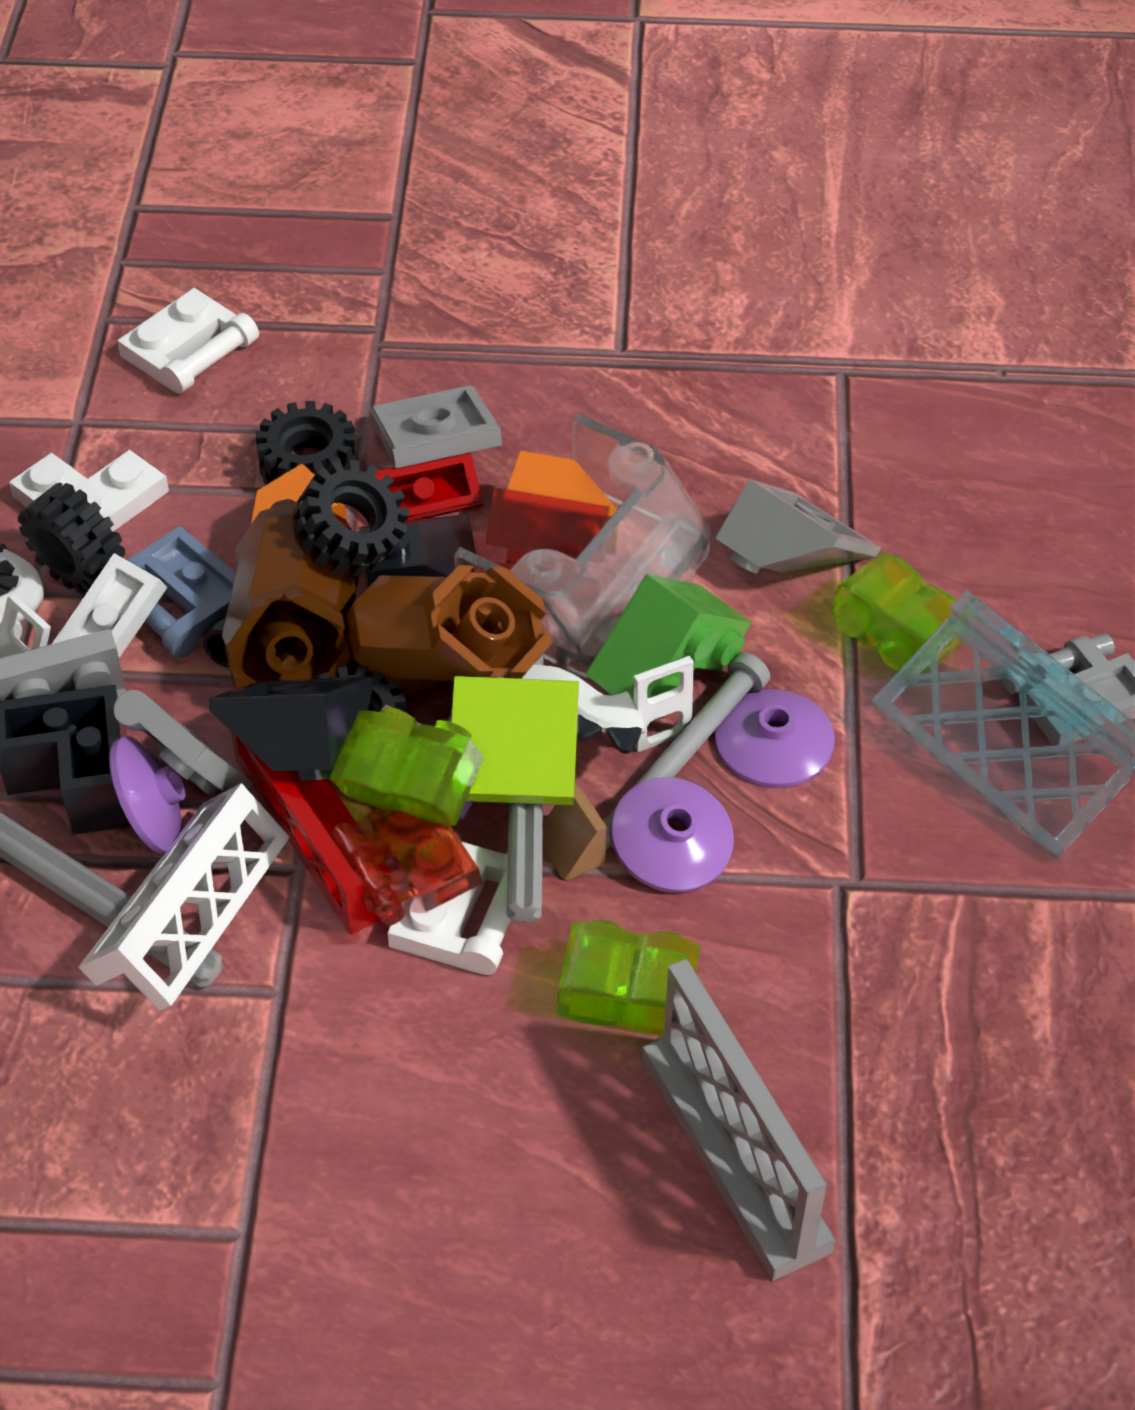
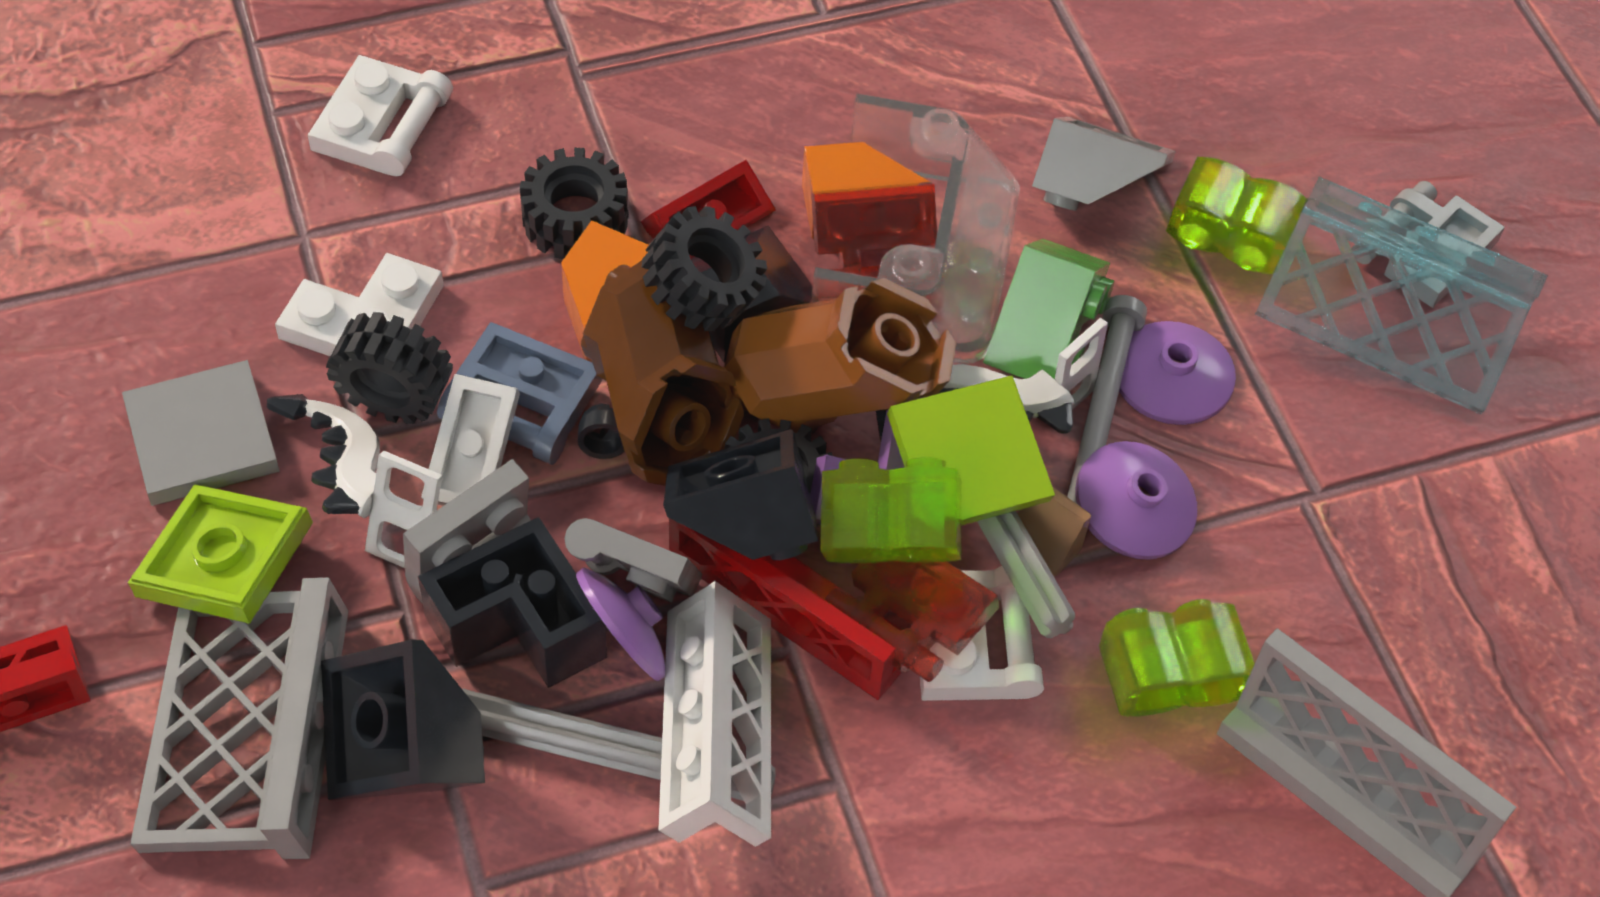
camera: 25 degrees left, 5 degrees up
light grey tile [370,385,502,468] -> none

